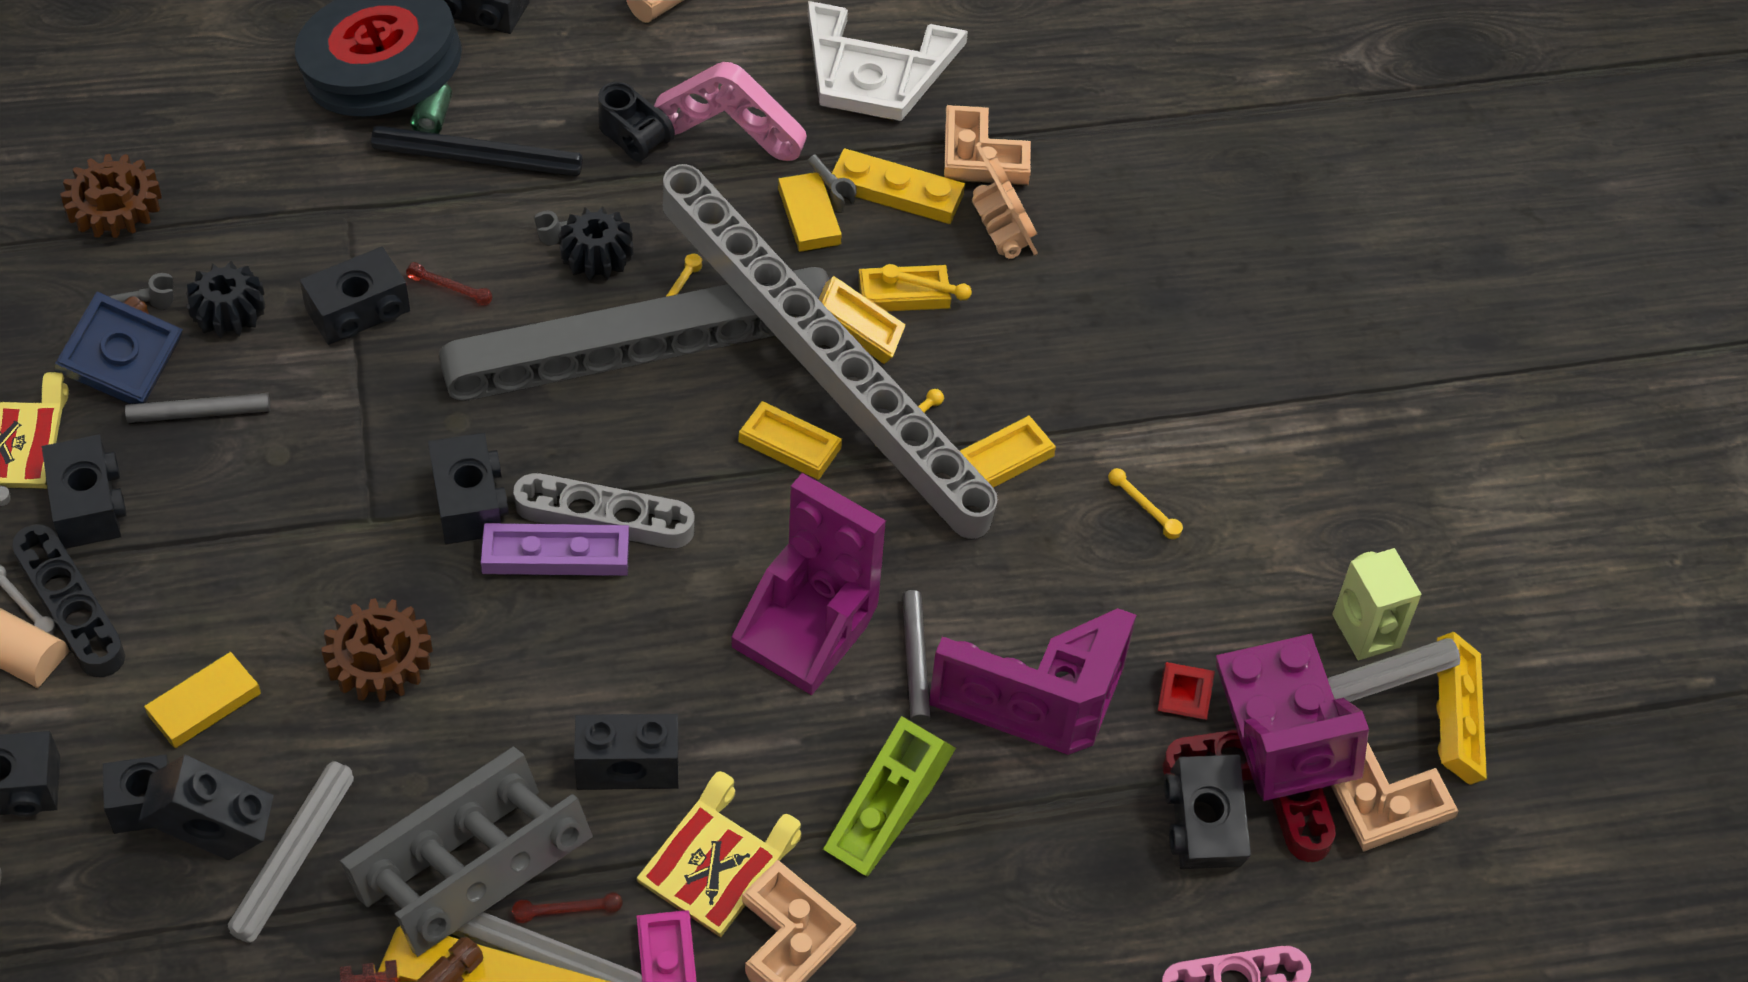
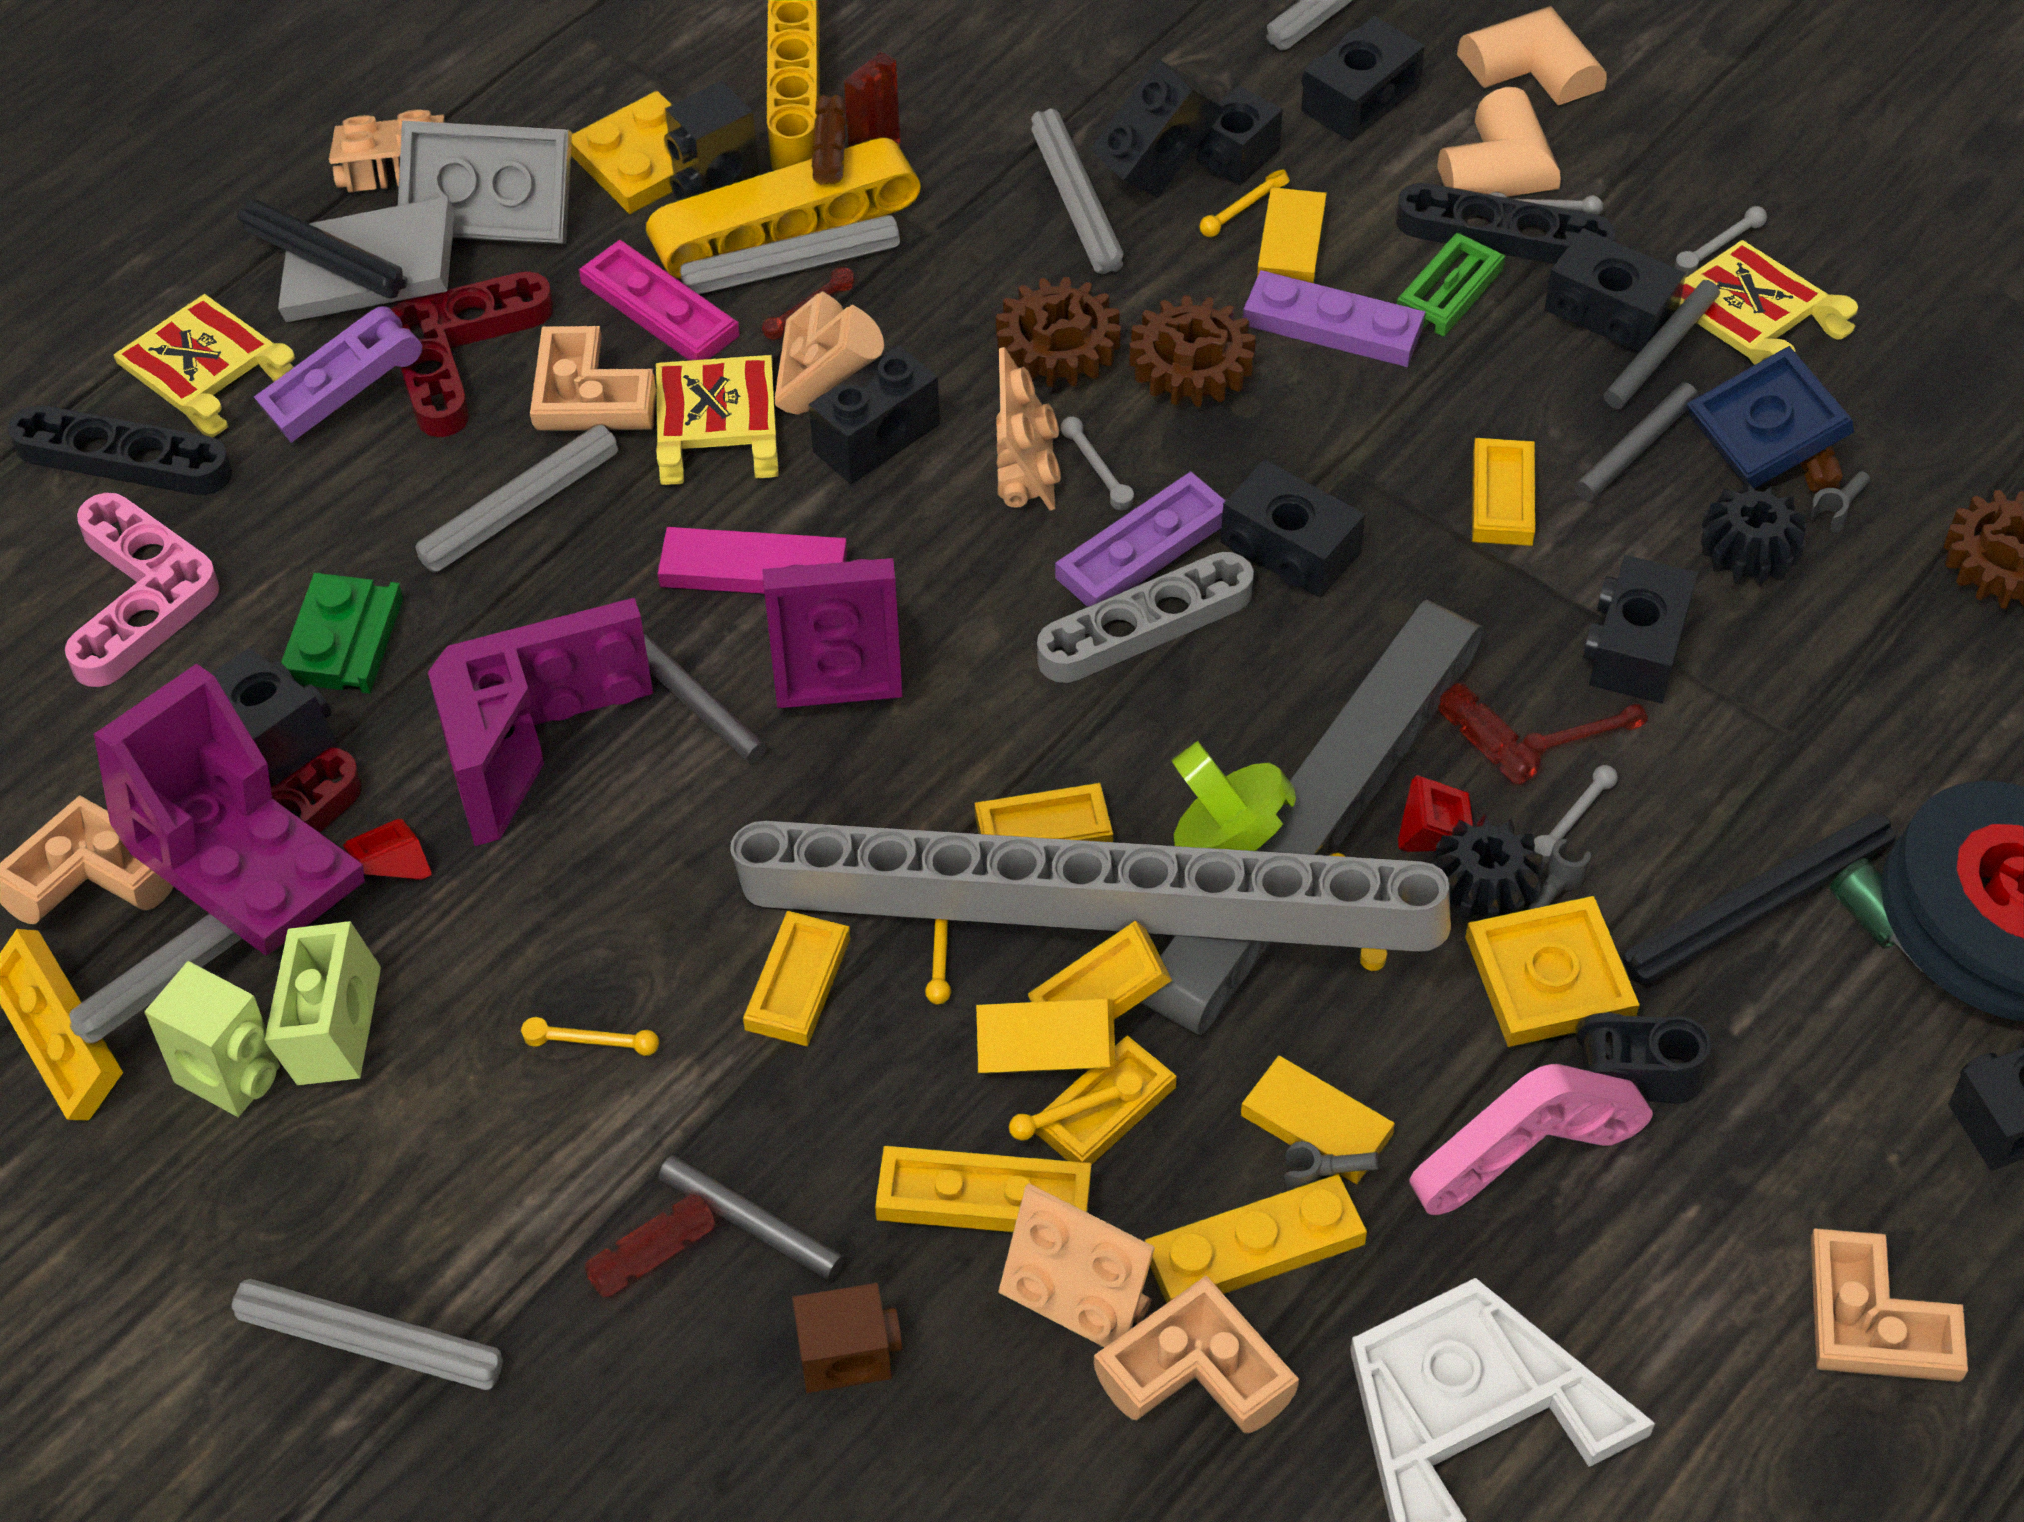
camera: 145 degrees right, 0 degrees up
dark grey fence [340,746,593,957] -> none
lime slope [823,716,956,876] -> none
none -> light grey axle [232,1279,503,1390]
none -> yellowish green brick [264,921,381,1085]
none -> green plate [281,573,403,694]
none -> light grey axle [415,425,618,573]
none -> clear red axle [584,1194,715,1297]
none -> dark pink tile [658,527,847,594]
none -> flat silver bar [659,1155,844,1281]
none -> light nougat brick [774,291,884,415]
none -> reddish brown brick [792,1283,902,1393]
none -> yellow plate [875,1146,1091,1232]
none -> yellow tile [976,998,1116,1074]
none -> reddish brown gear [996,277,1121,387]
none -> light nougat hinge [996,347,1061,510]
none -> light grey hinge [1060,416,1134,510]
none -> lime tile [1171,741,1296,851]
none -> yellow hinge [1199,169,1290,238]
none -> medium lavender plate [1243,270,1425,367]
none -> bright green tile [1397,233,1505,337]
none -> red slope [1398,775,1473,852]
none -> clear red axle [1438,683,1541,785]
none -> yellow plate [1465,896,1639,1047]
none -> yellow tile [1472,438,1535,546]
none -> light grey hinge [1534,765,1618,863]
none -> dark grey bar [1603,280,1720,409]

